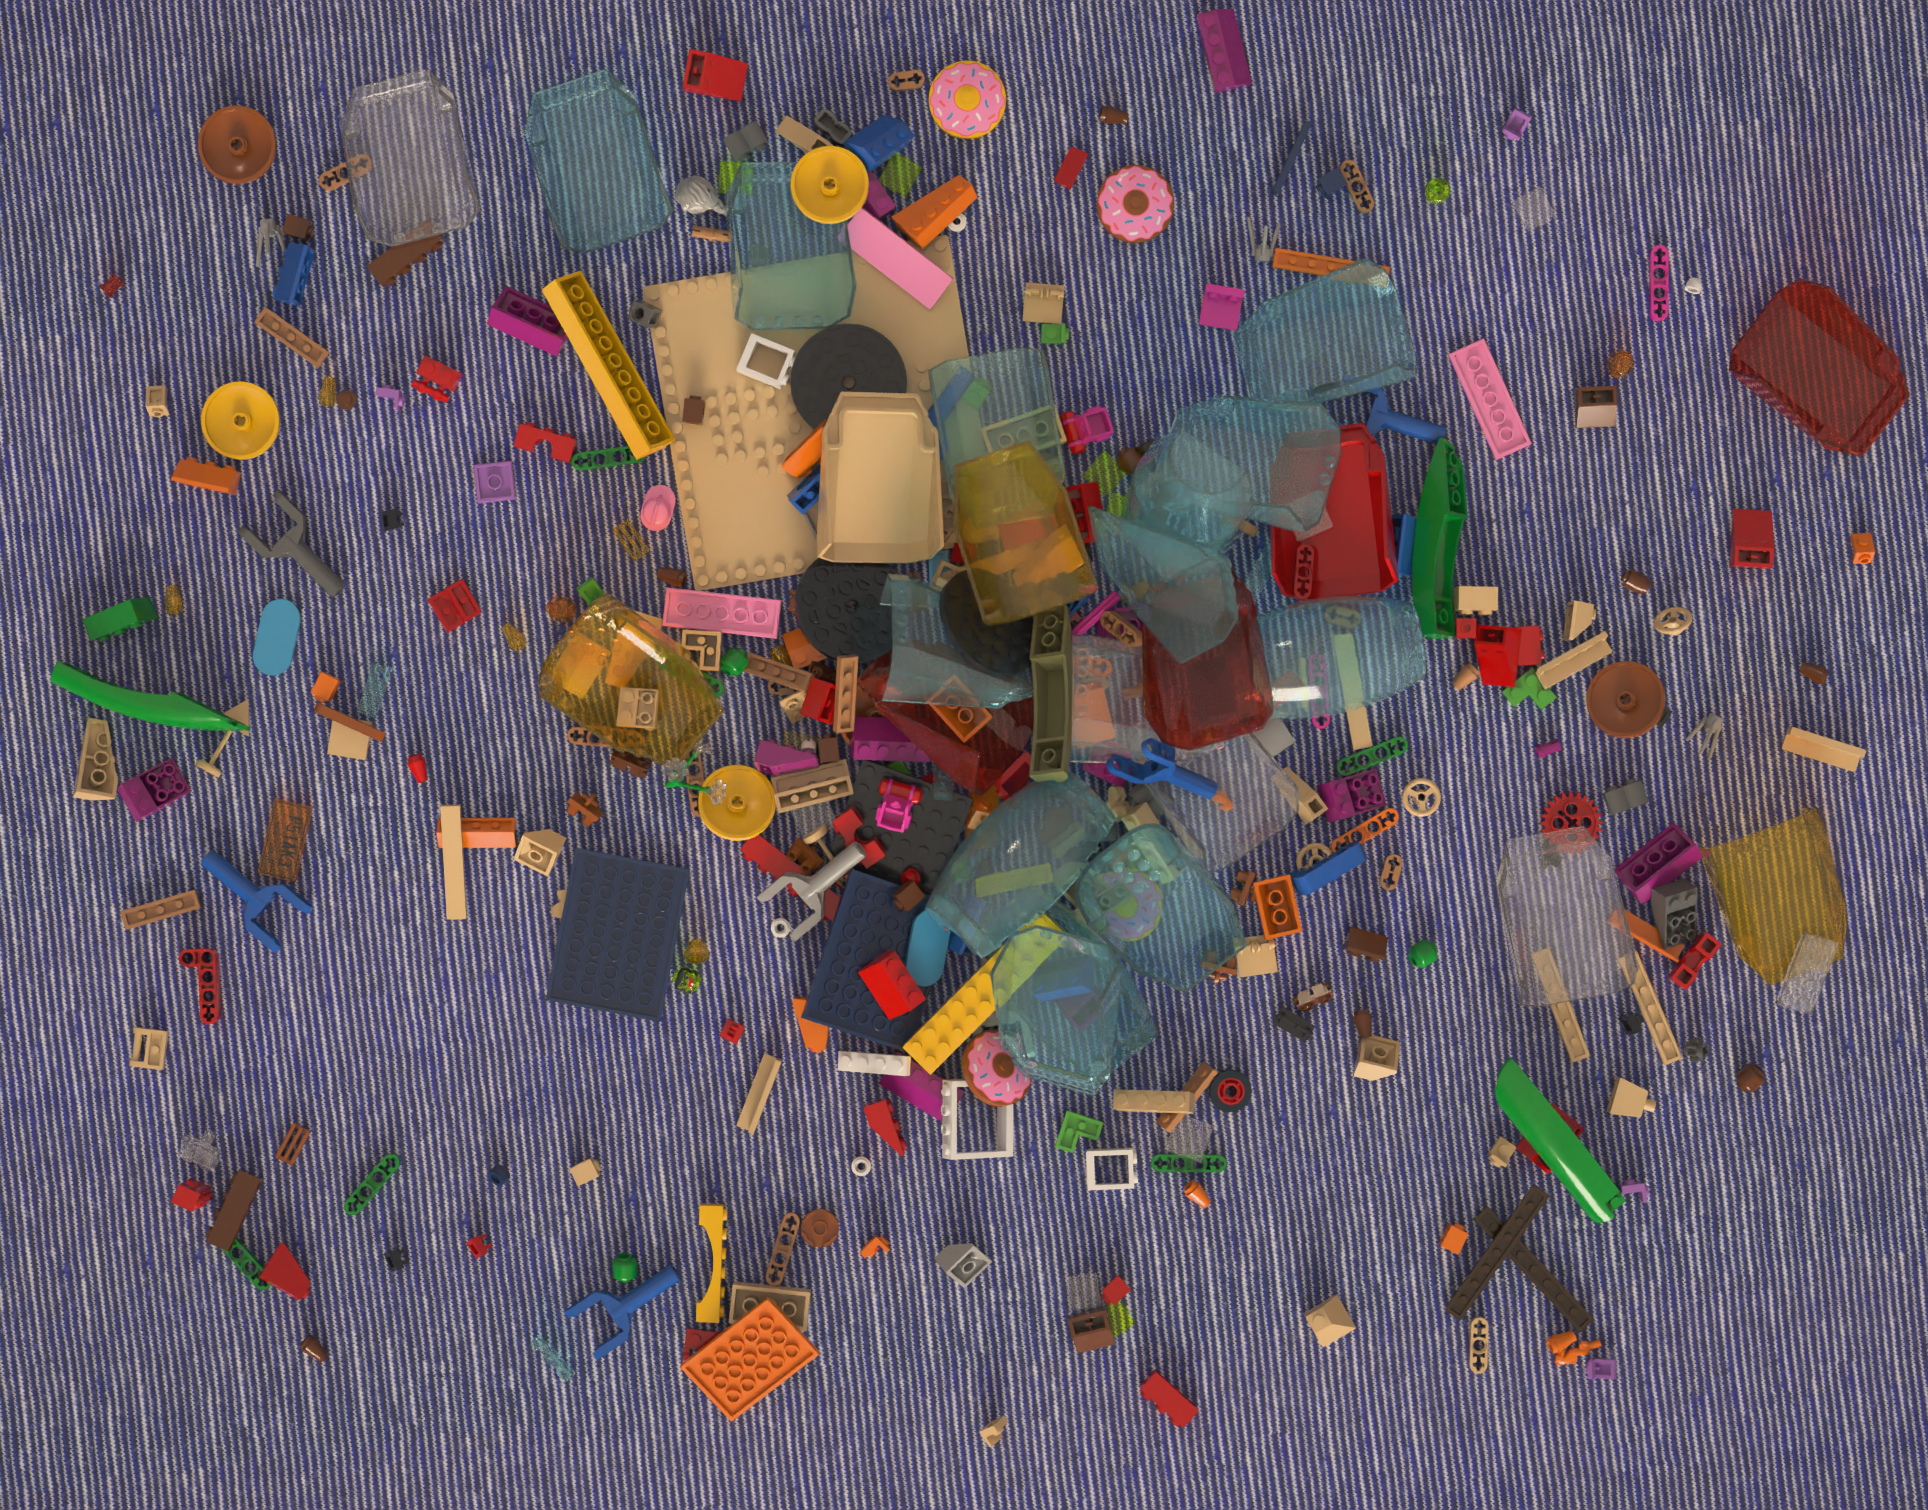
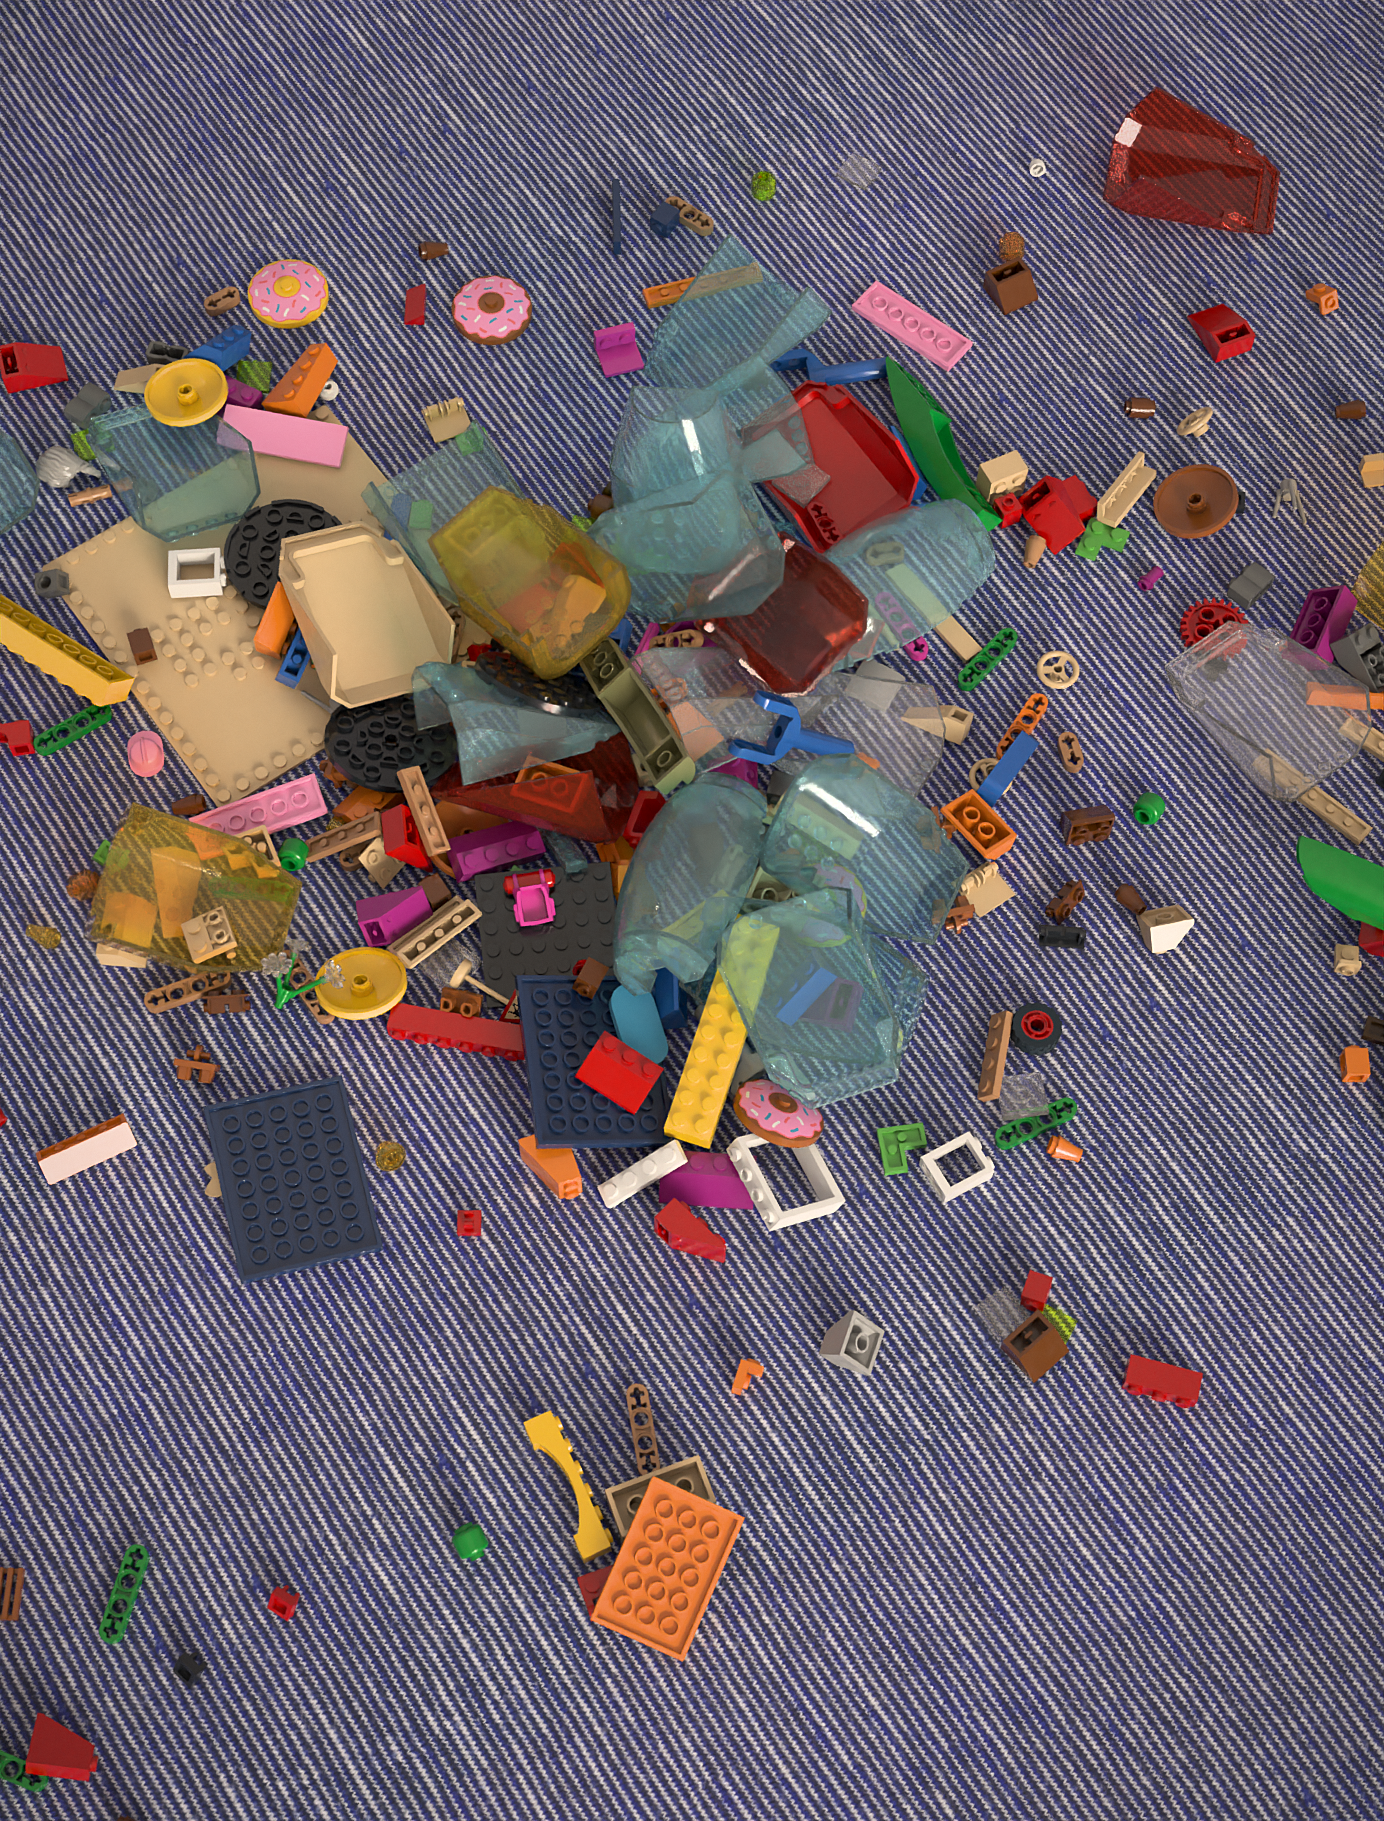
camera: 25 degrees left, 25 degrees down
tan tile [440,804,467,919] -> none
dark blue tile [488,1165,510,1186] -> none
tan slope [514,829,566,877] -> none
clear light blue plate [531,1335,575,1381] -> none
blue piece [564,1264,681,1360] -> none
tan brick [570,1157,602,1186] -> none
clear yellow tile [612,519,650,562] -> none
head [672,966,702,994] -> none
tan fence [736,1053,782,1134] -> none
light grey piece [756,841,867,942] -> none
white plate [771,918,790,938] -> none
dark orange tile [801,1208,839,1248] -> none
red arch [832,805,887,869] -> none
white plate [852,1156,871,1176] -> none
tan bracket [980,1416,1008,1447] -> none
dark pink piece [1059,406,1114,455] -> none
tan brick [1113,1089,1195,1114] -> none
magenta slope [1196,9,1252,94] -> none
light grey plant [1247,217,1280,262] -> none
tan slope [1303,1294,1356,1347] -> none
magenta slope [1317,768,1386,822] -> none
medium lavender bracket [1502,107,1532,141] -> none
tan slope [1563,600,1596,641] -> none
dark pink beam [1649,245,1669,322] -> none

